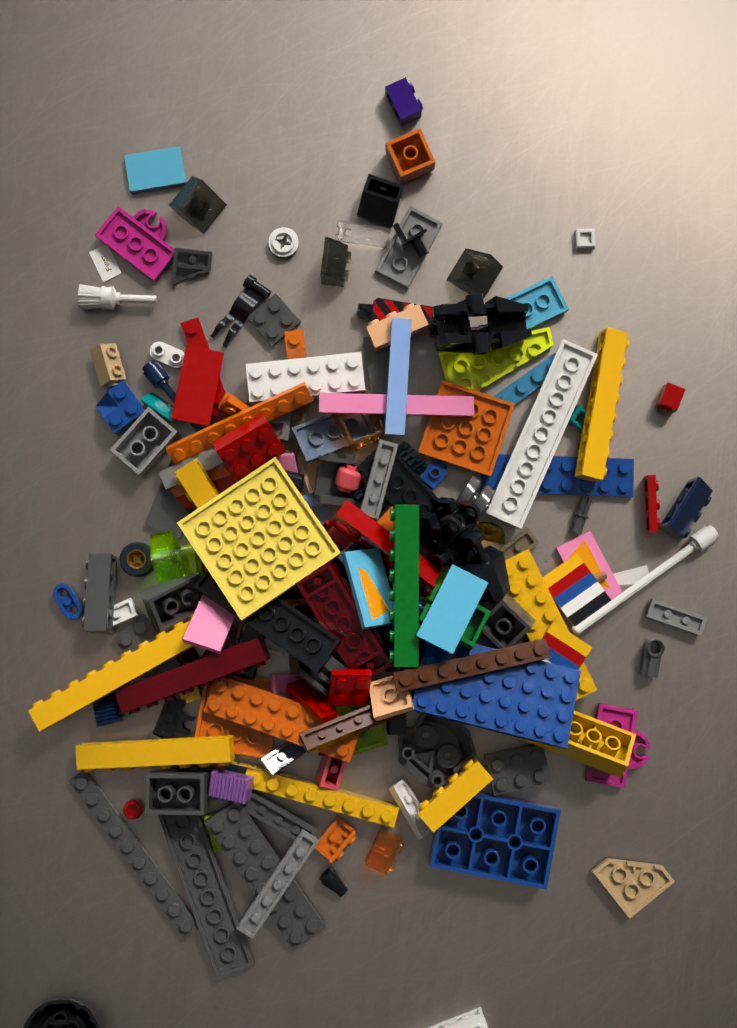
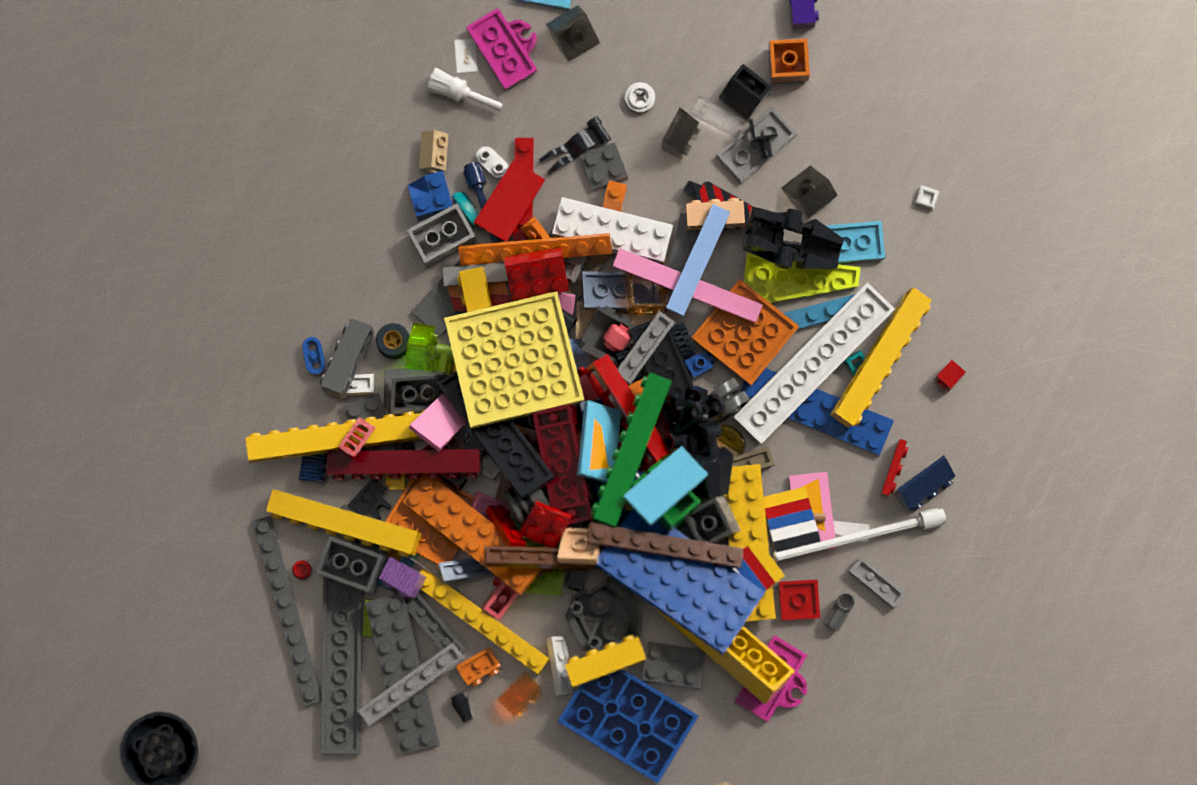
camera: 25 degrees right, 5 degrees down
dark grey wing [171,247,212,284] -> none
dark grey axle [570,496,592,535] -> none
none -> slope [338,417,376,460]
none -> red plate [779,579,820,621]

